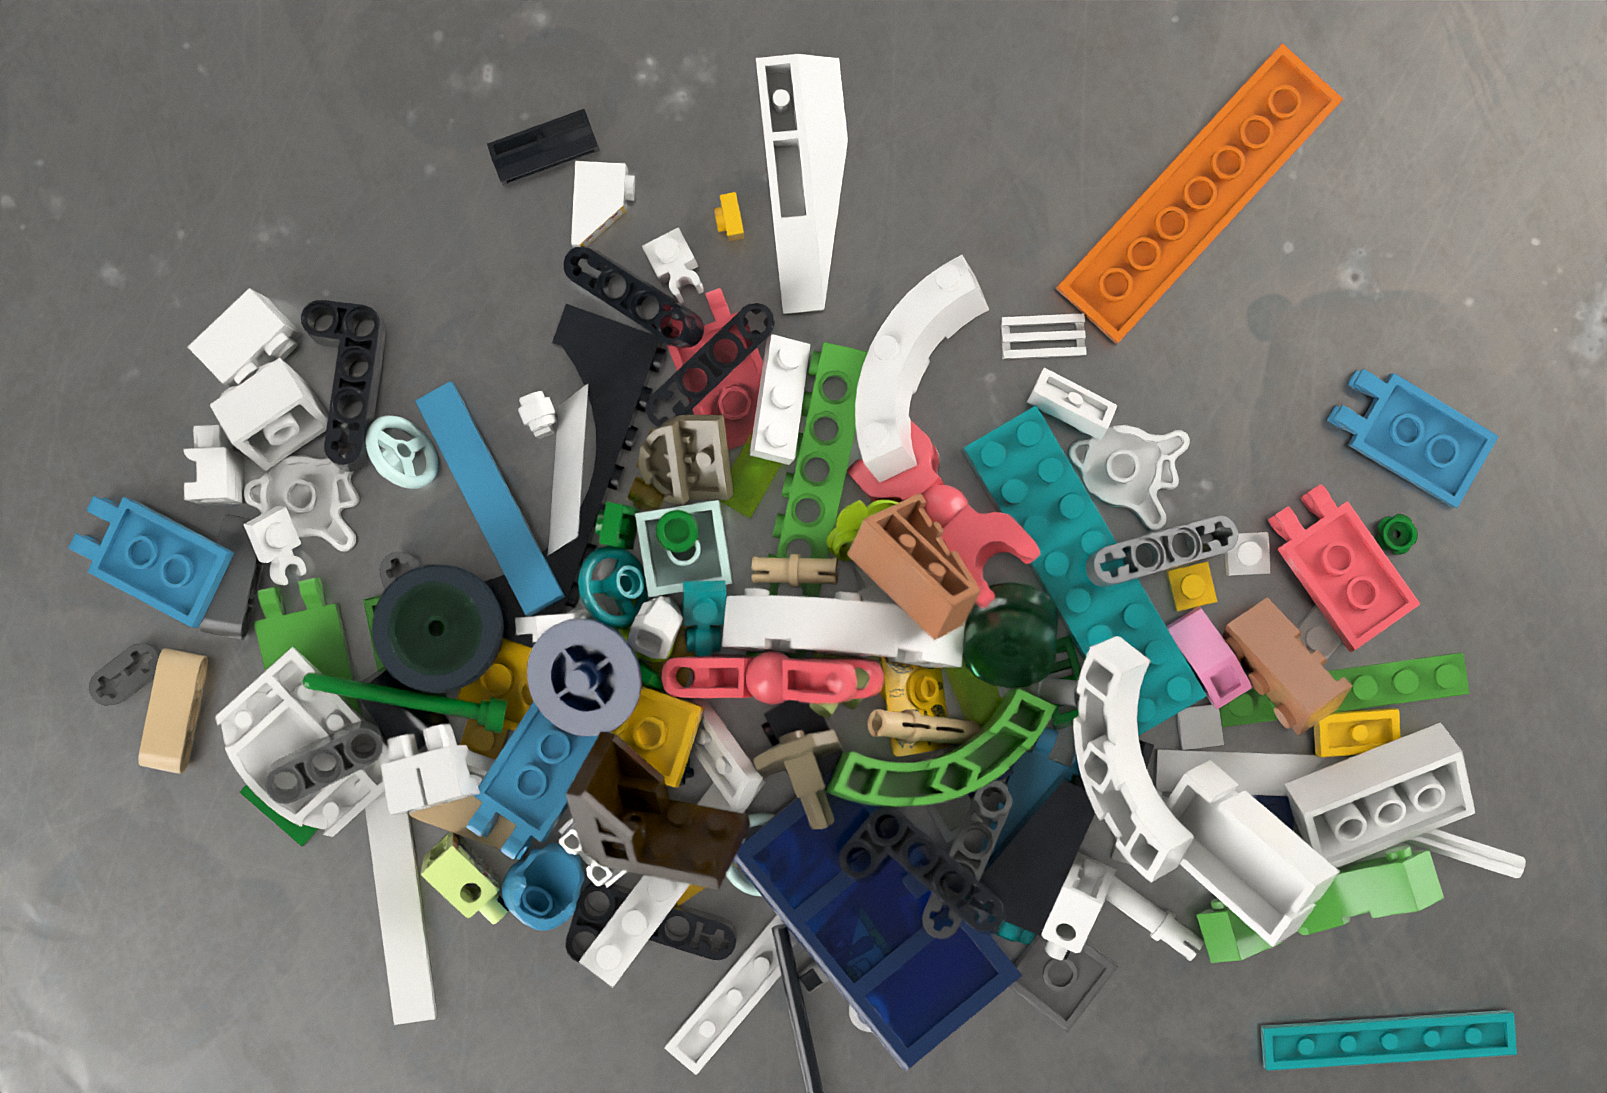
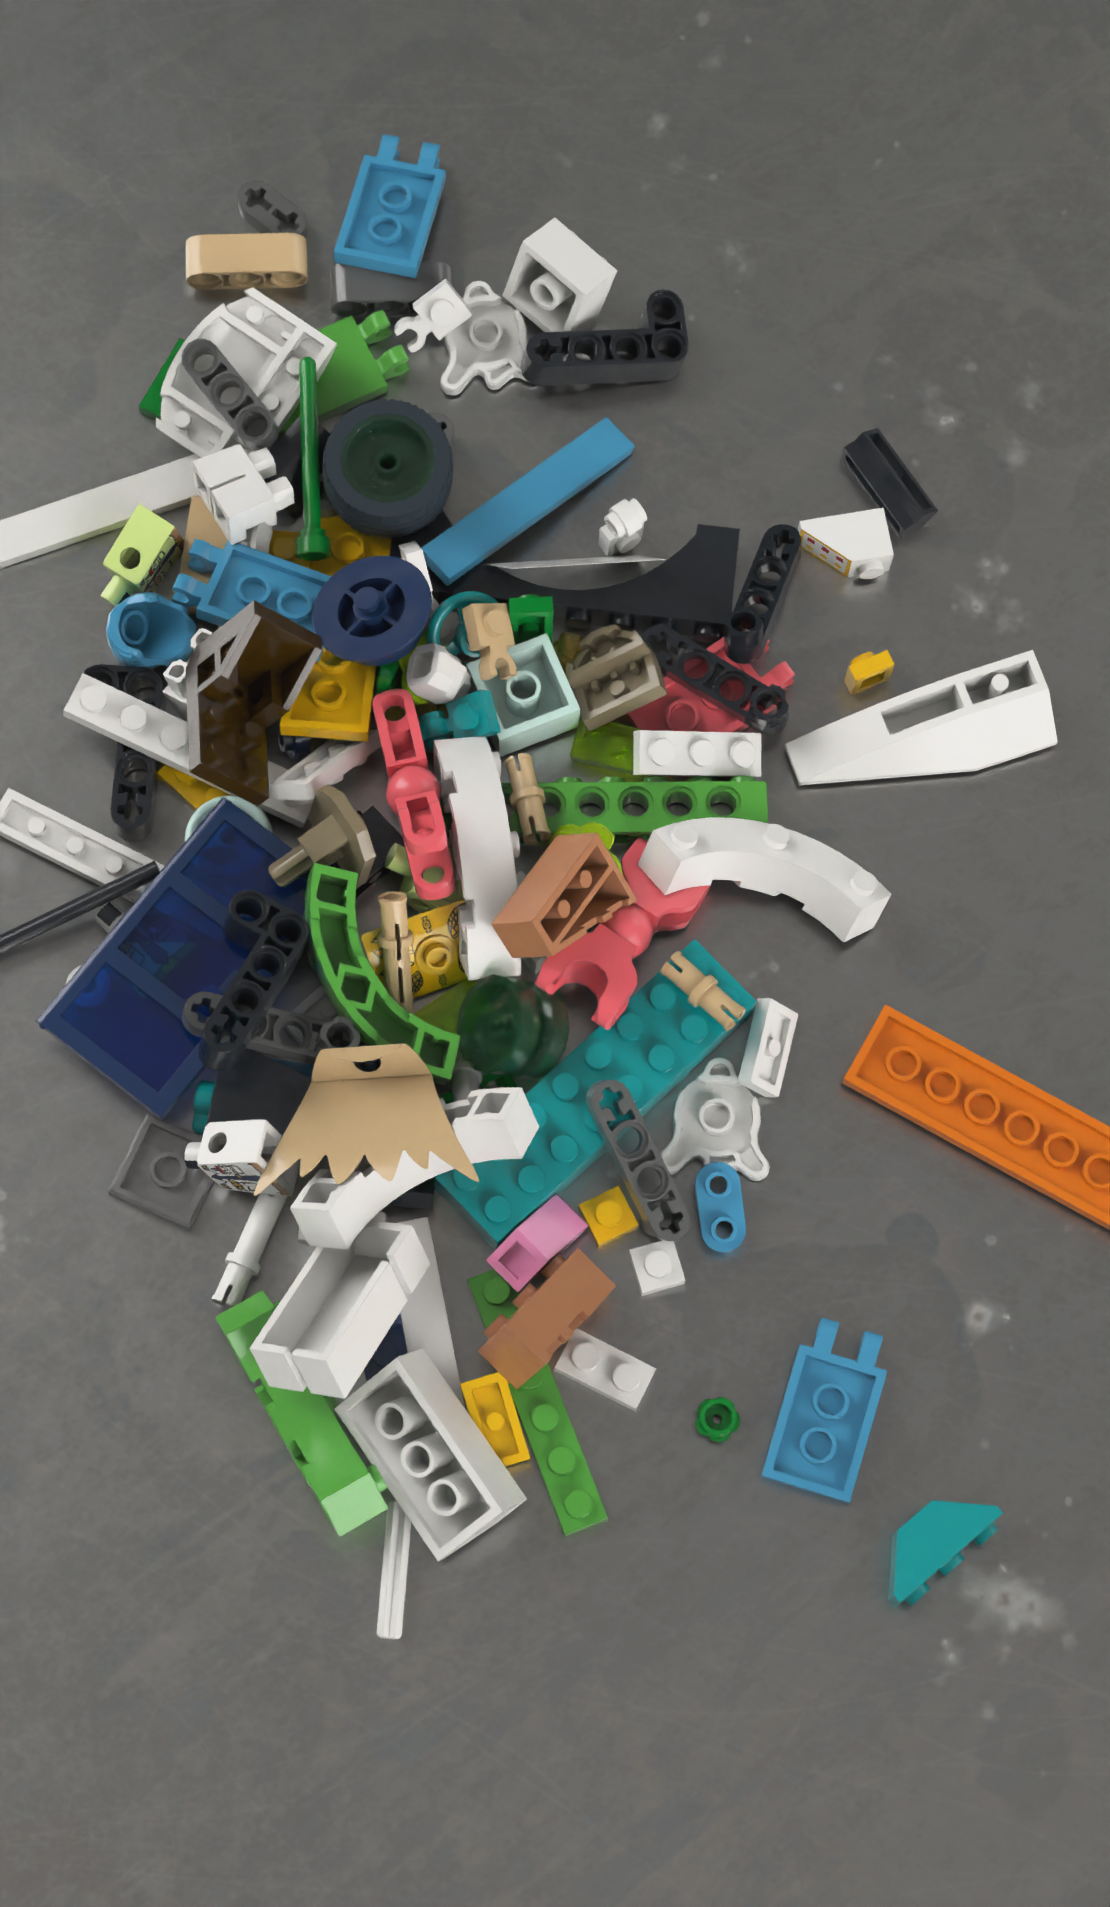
camera: 70 degrees right, 15 degrees down
white hips [183,425,245,506] -> none
white brick [188,288,302,387] -> none
light aqua piece [365,415,439,489] -> none
white plate [642,227,703,303] -> none
green tile [656,510,699,553] -> none
white tile [1000,313,1086,360] -> none
white tile [1176,704,1224,750] -> none
teal plate [1261,1010,1517,1071] -> none
coral tile [1268,484,1420,652] -> none
none -> tan piece [254,1043,479,1196]
none -> tan plate [462,603,517,680]
none -> tan pin [660,951,746,1031]
none -> dark azure plate [694,1162,746,1252]
none -> teal slope [888,1500,1003,1608]

